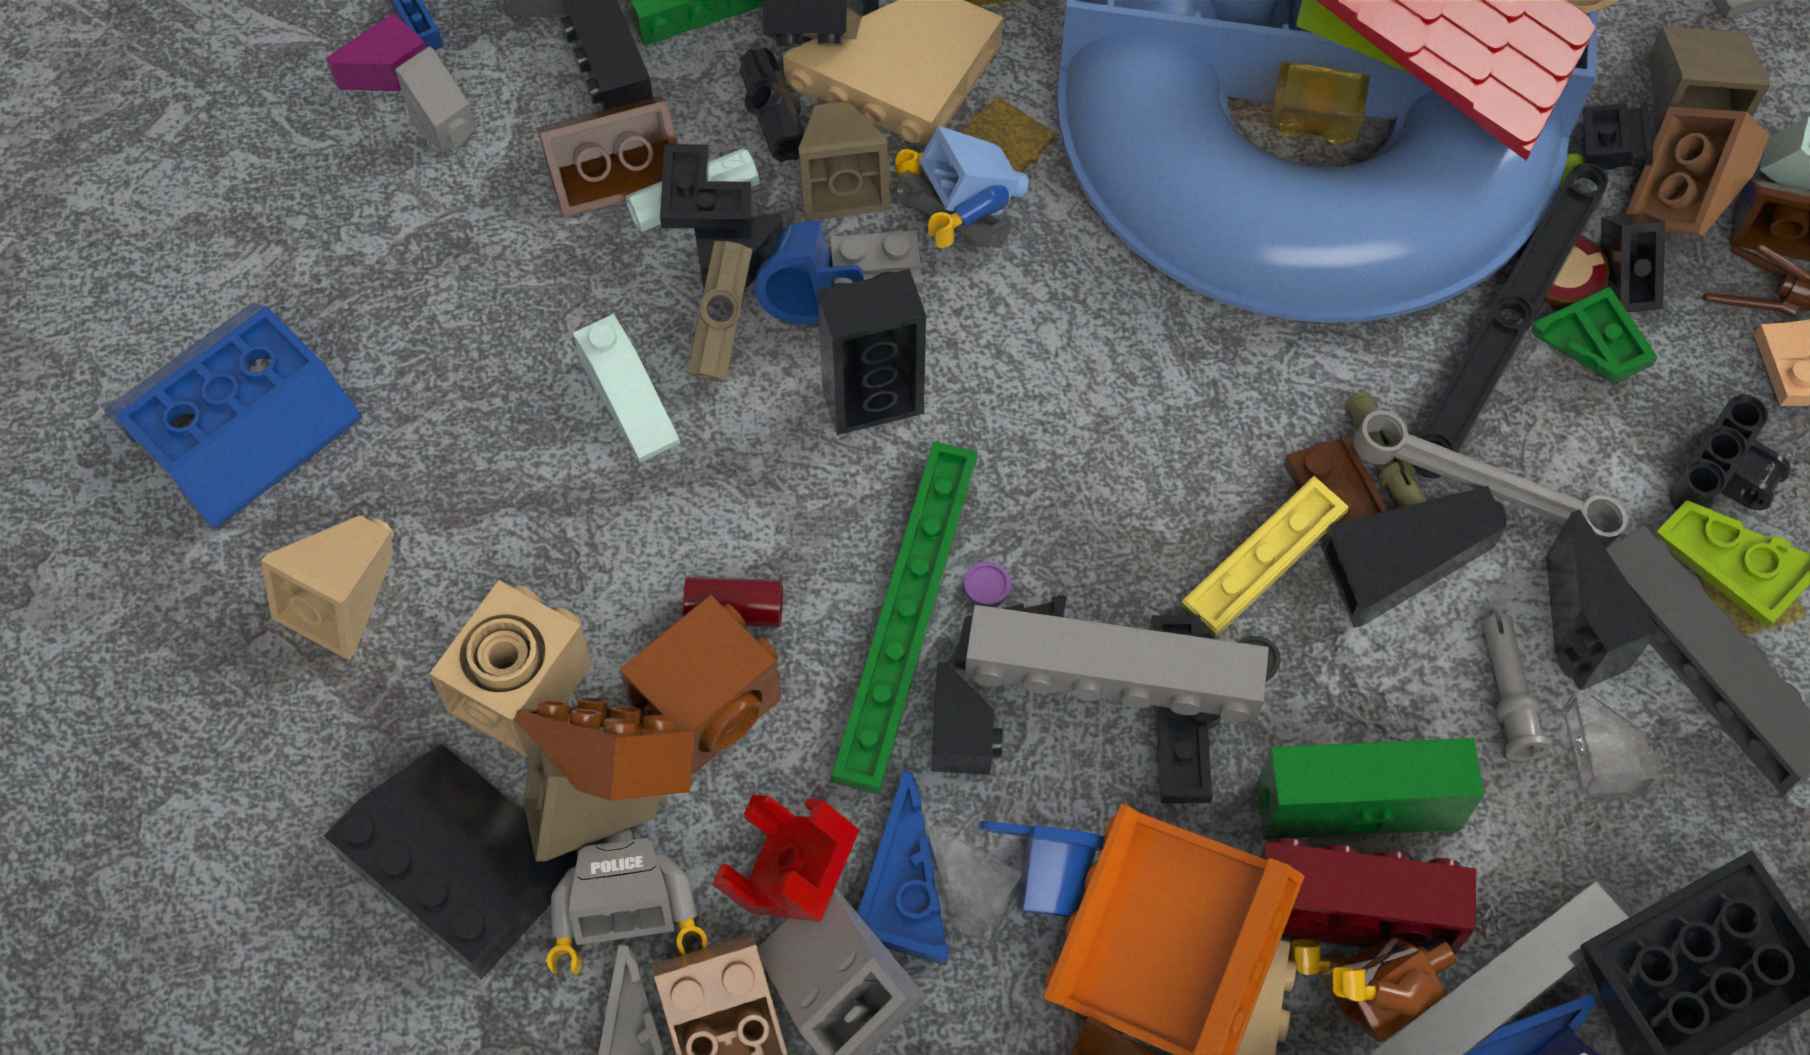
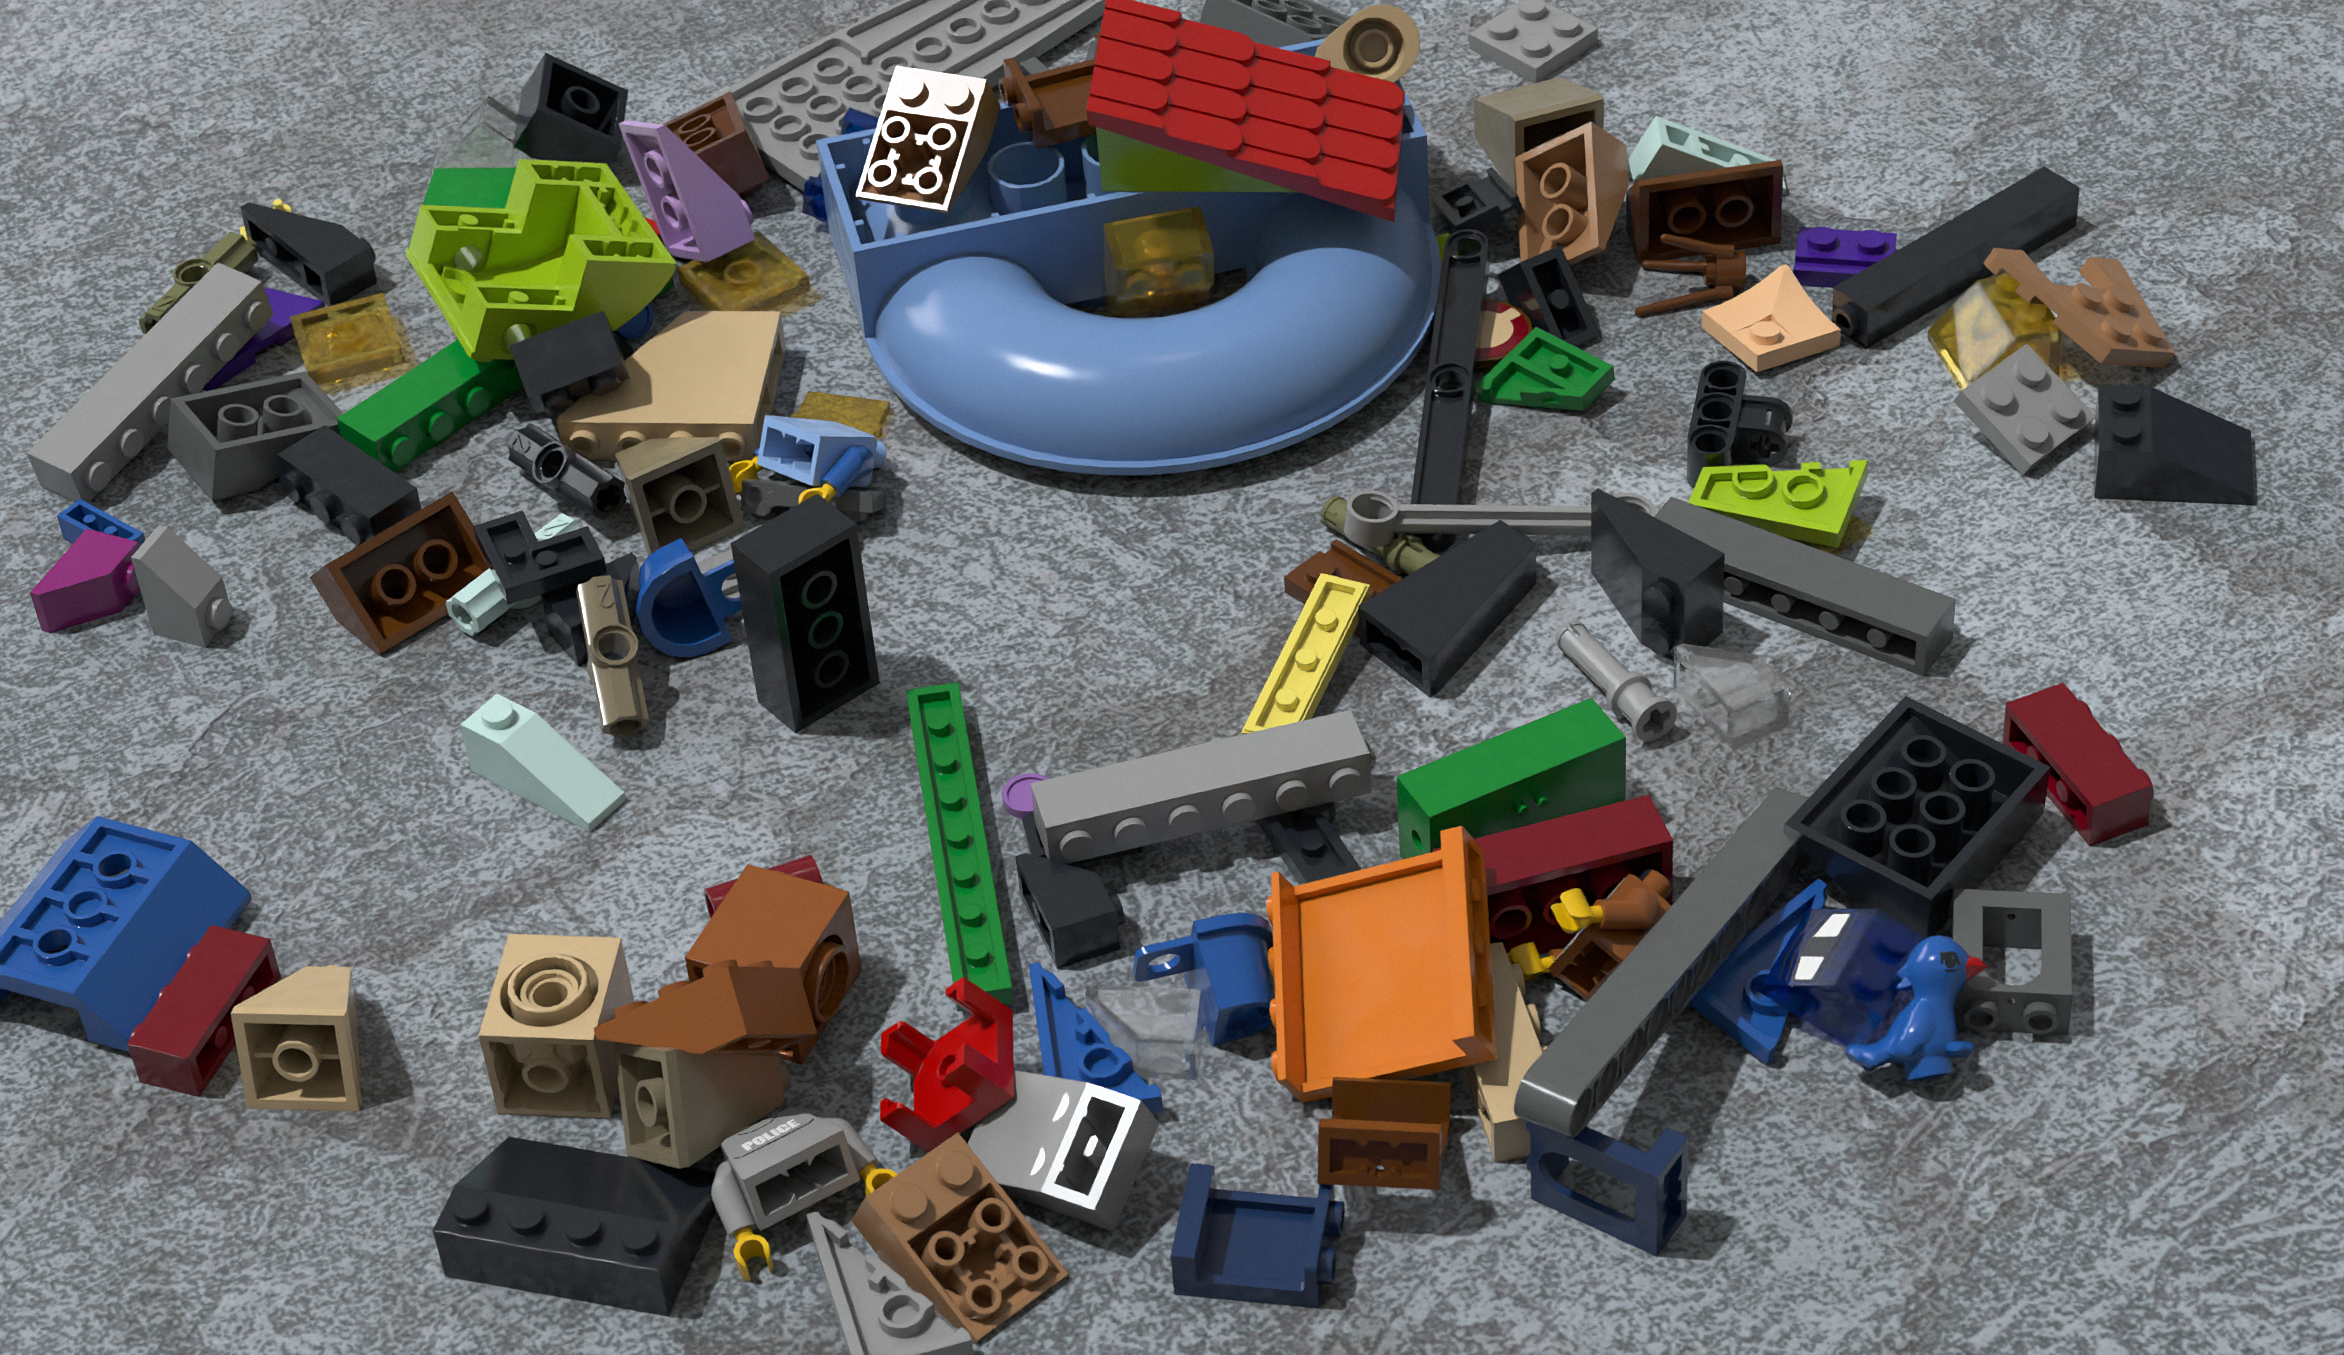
camera: 20 degrees left, 20 degrees down
none -> dark red brick [127,925,281,1097]

